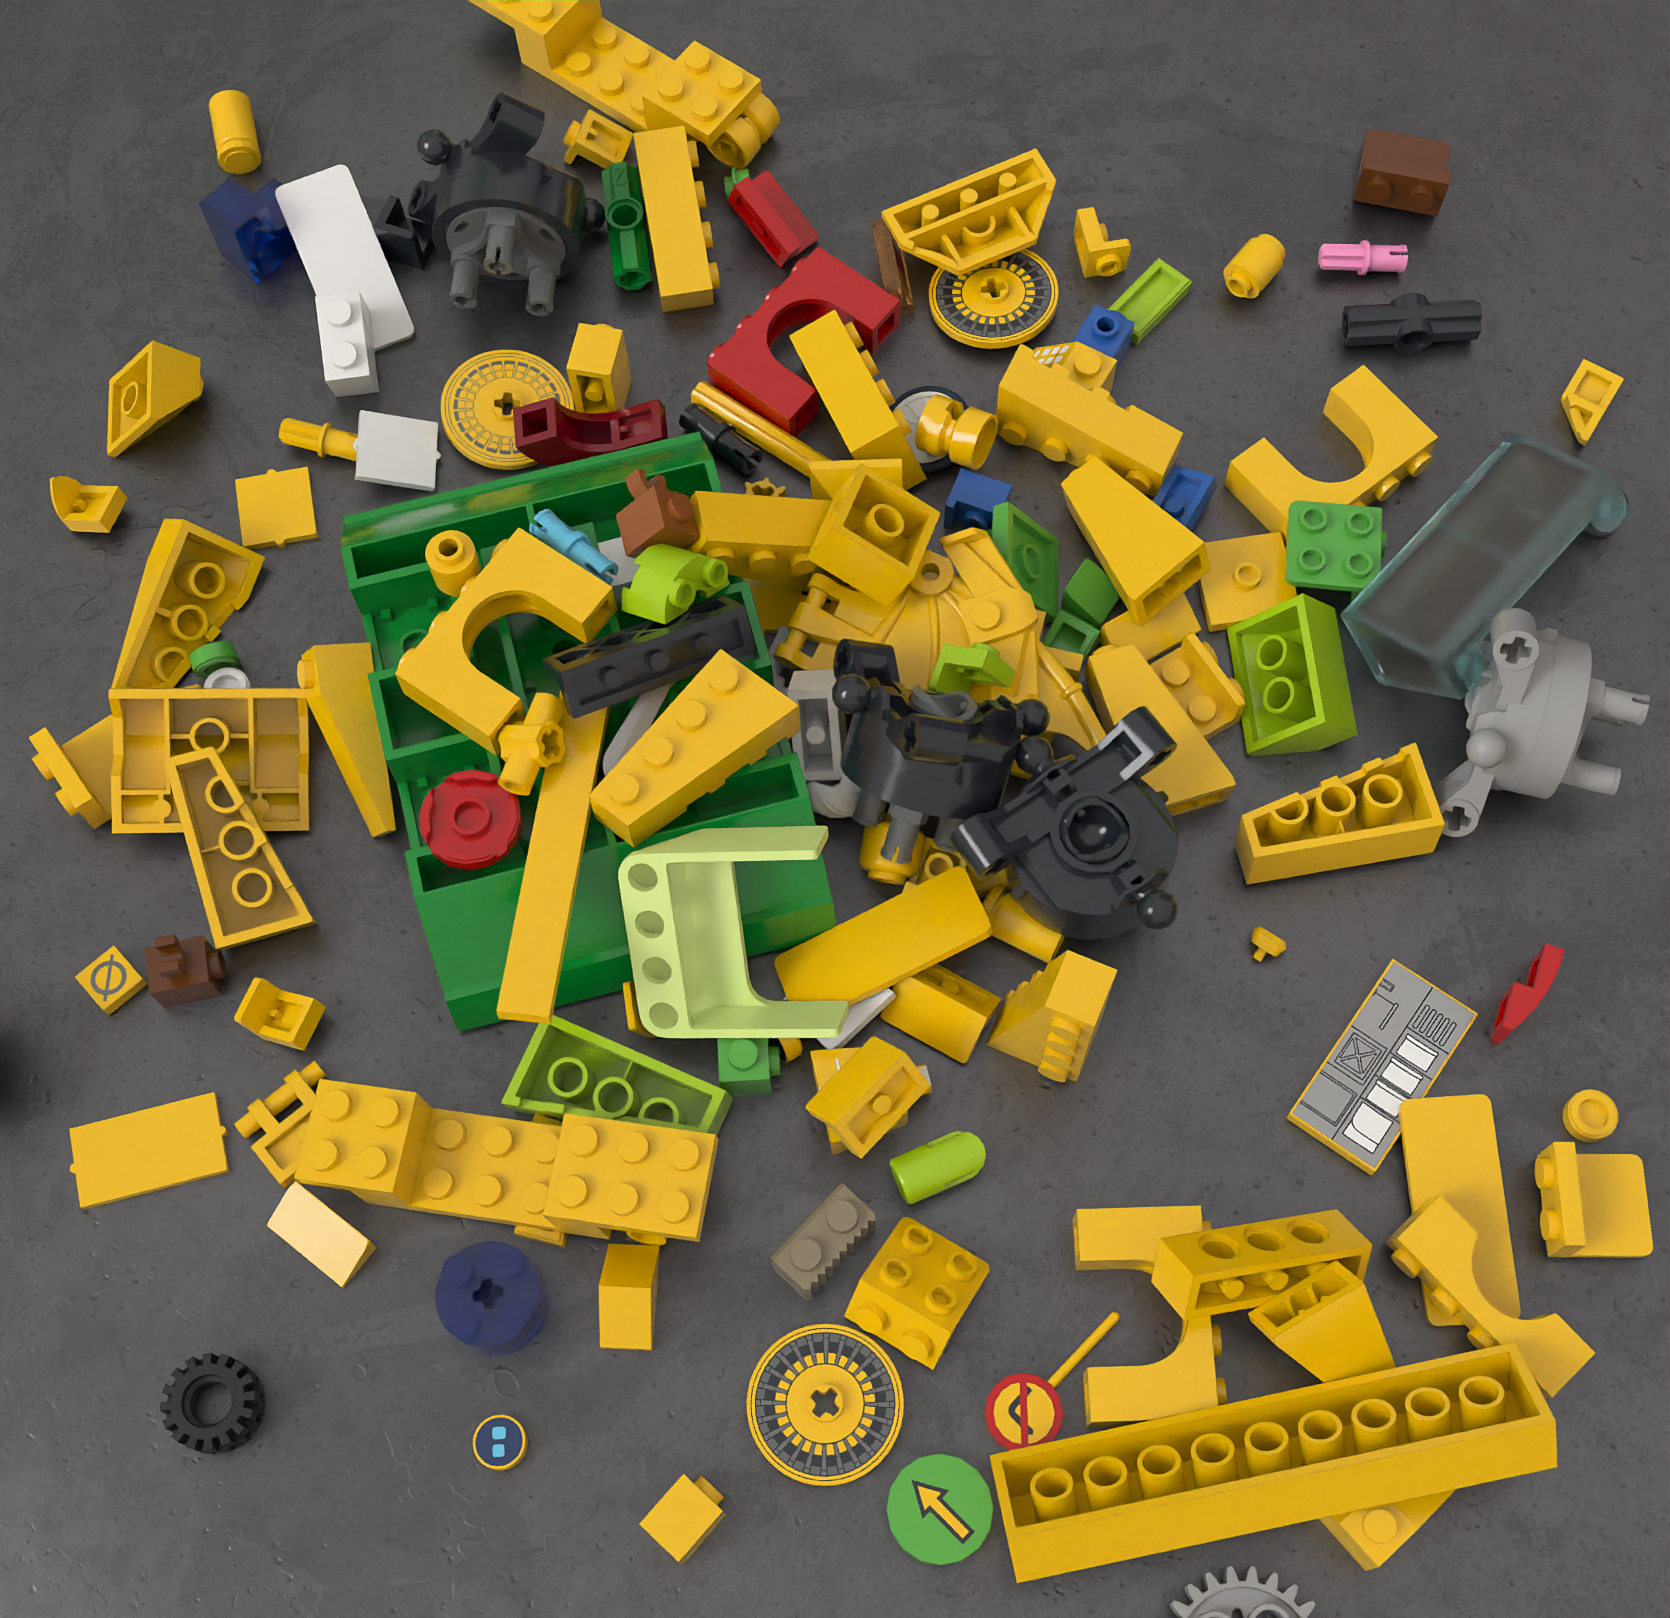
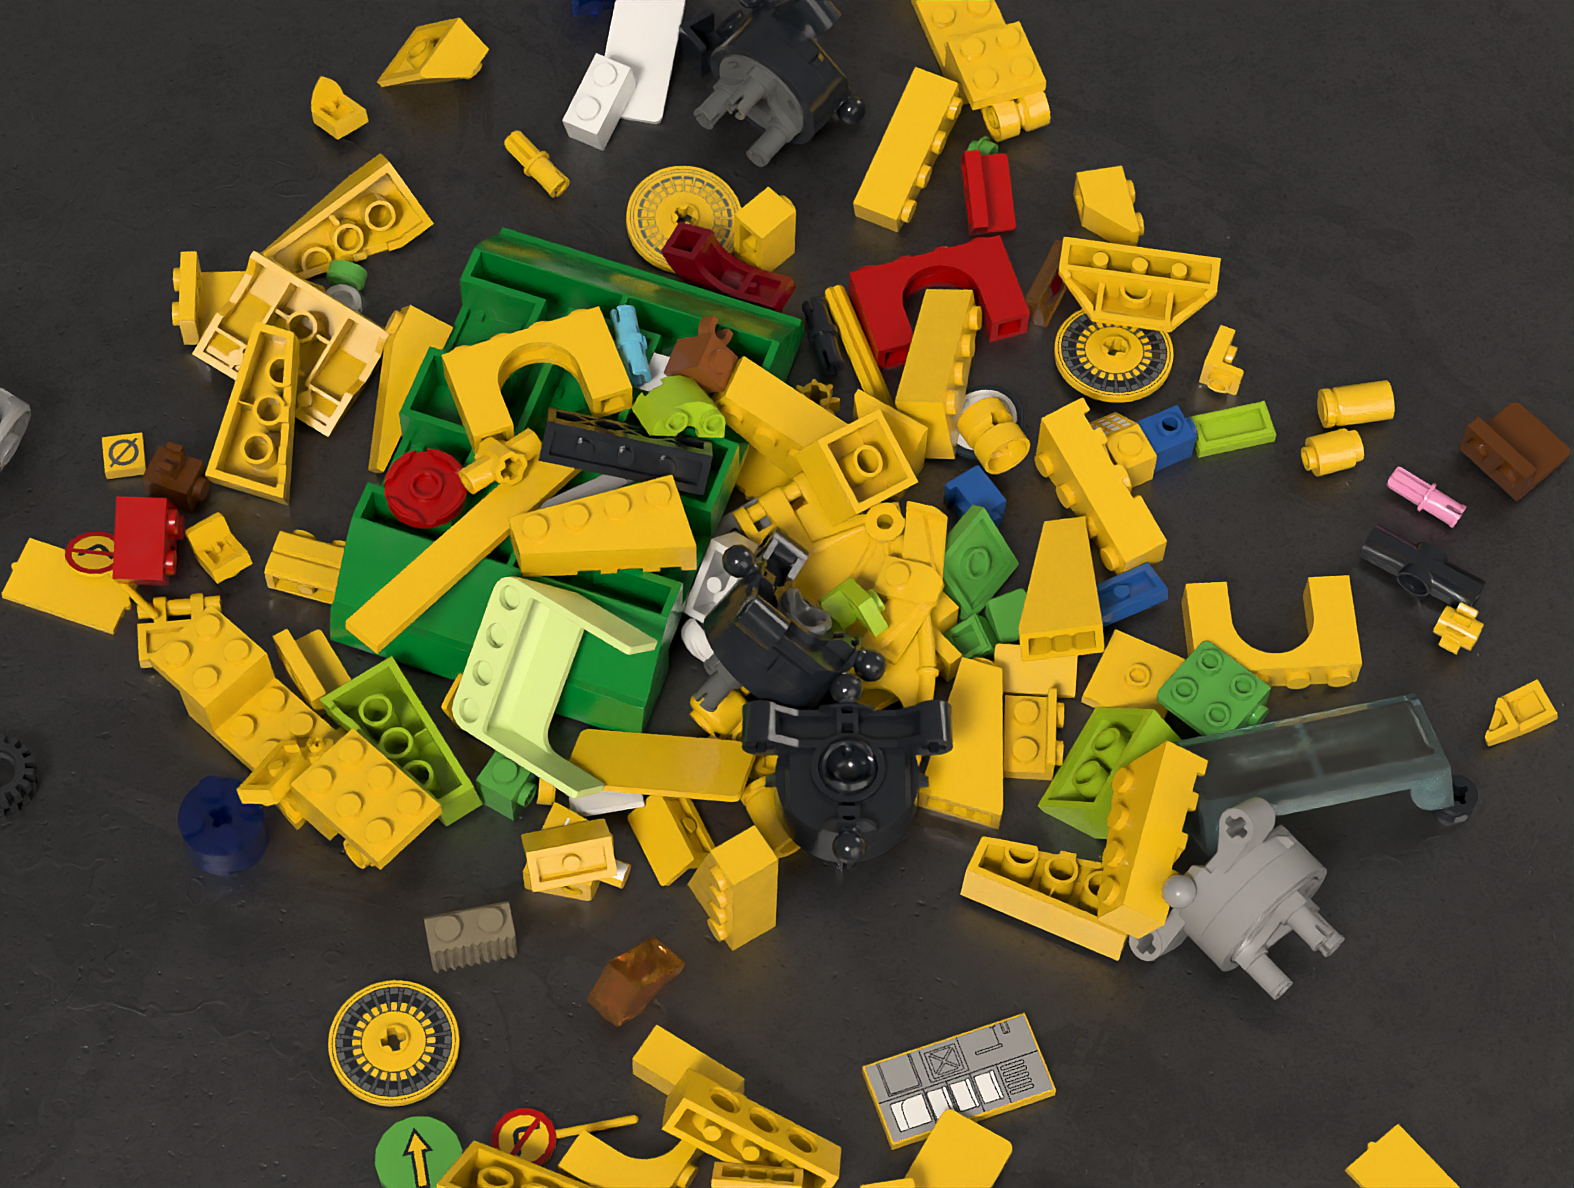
camera: 30 degrees right, 5 degrees down
yellow piece [235,466,318,550] -> none
yellow slope [267,1181,377,1288] -> none
white piece [353,410,441,492] -> none
yellow brick [425,530,482,597] -> none
dark blue tile [473,1415,528,1471] -> none
yellow bracket [562,109,633,169] -> none
yellow slope [599,1244,660,1351] -> none
green piece [602,162,652,291] -> none
yellow brick [639,1474,726,1565] -> none
yellow bracket [844,1217,990,1370] -> none
lime arm [889,1131,986,1204] -> none
yellow rock [1251,926,1287,962] -> none
red slope [1490,944,1565,1044] -> none
none -> yellow piece [65,531,158,619]
none -> red brick [112,496,185,586]
none -> yellow hinge [236,735,335,806]
none -> yellow brick [264,530,346,605]
none -> yellow panel [273,629,351,716]
none -> clear orange arch [586,937,685,1027]
none -> yellow slope [1073,166,1144,247]
none -> yellow wedge [1097,741,1208,939]
none -> yellow piece [1317,380,1395,428]
none -> yellow gear [1433,602,1484,655]

